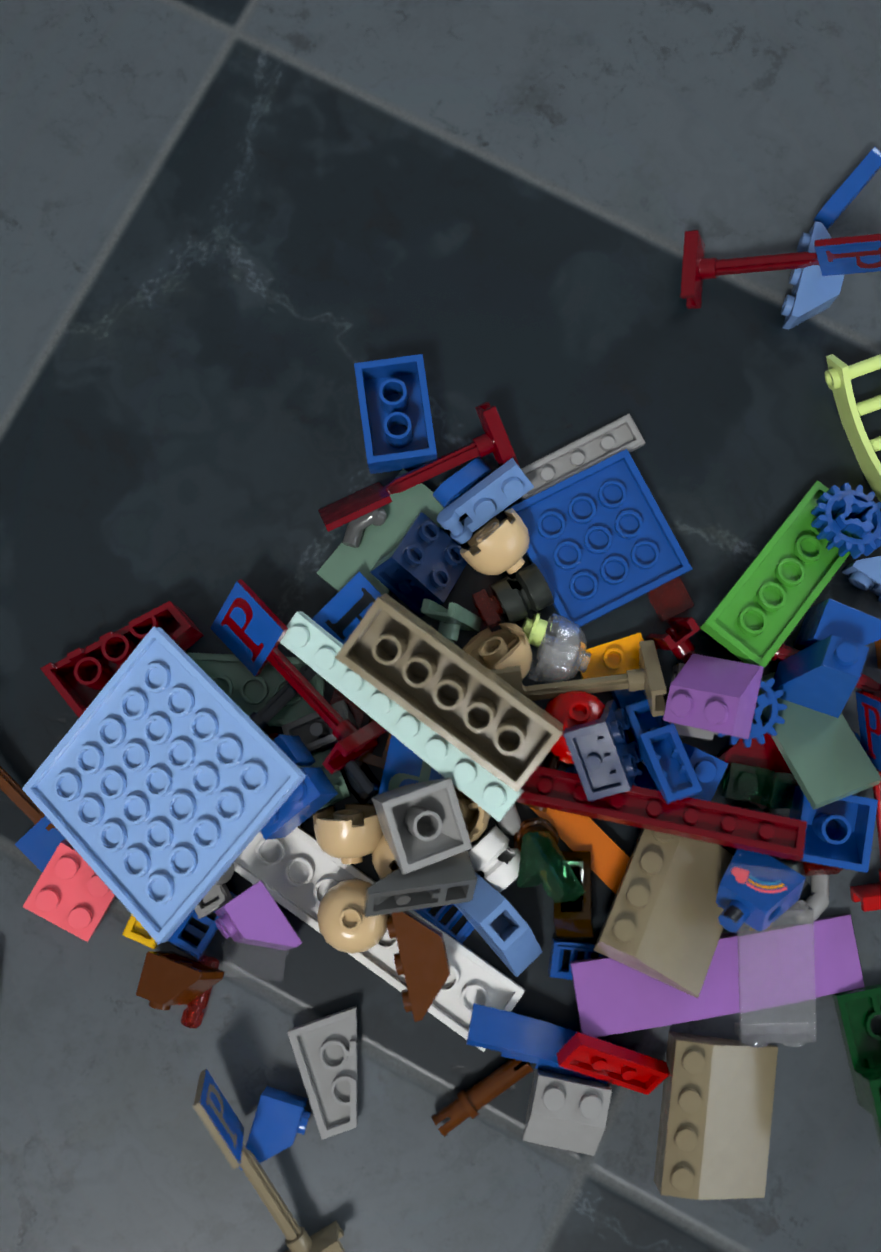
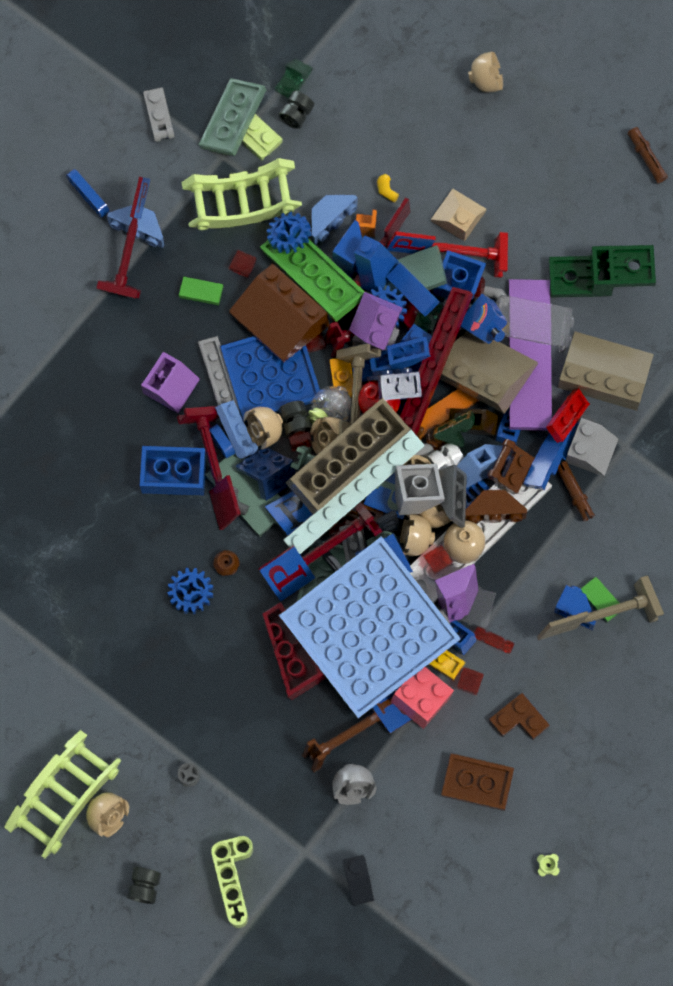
camera: 85 degrees left, 10 degrees down
reddish brown slope [136,951,225,1010] -> none
light grey wing [287,1005,358,1140] -> none
none -> medium lavender slope [141,352,200,413]
none -> blue gear [168,568,214,614]
none -> bright green tile [179,277,223,305]
none -> reddish brown plate [213,550,240,576]
none -> clear red plate [229,250,256,278]
none -> reddish brown slope [229,264,329,363]
none -> blue tile [386,263,440,317]
none -> clear red plate [423,545,453,575]
none -> clear red plate [457,667,484,695]
none -> reddish brown plate [487,439,535,494]
none -> reddish brown plate [489,693,550,740]
none -> bright green tile [581,577,619,623]

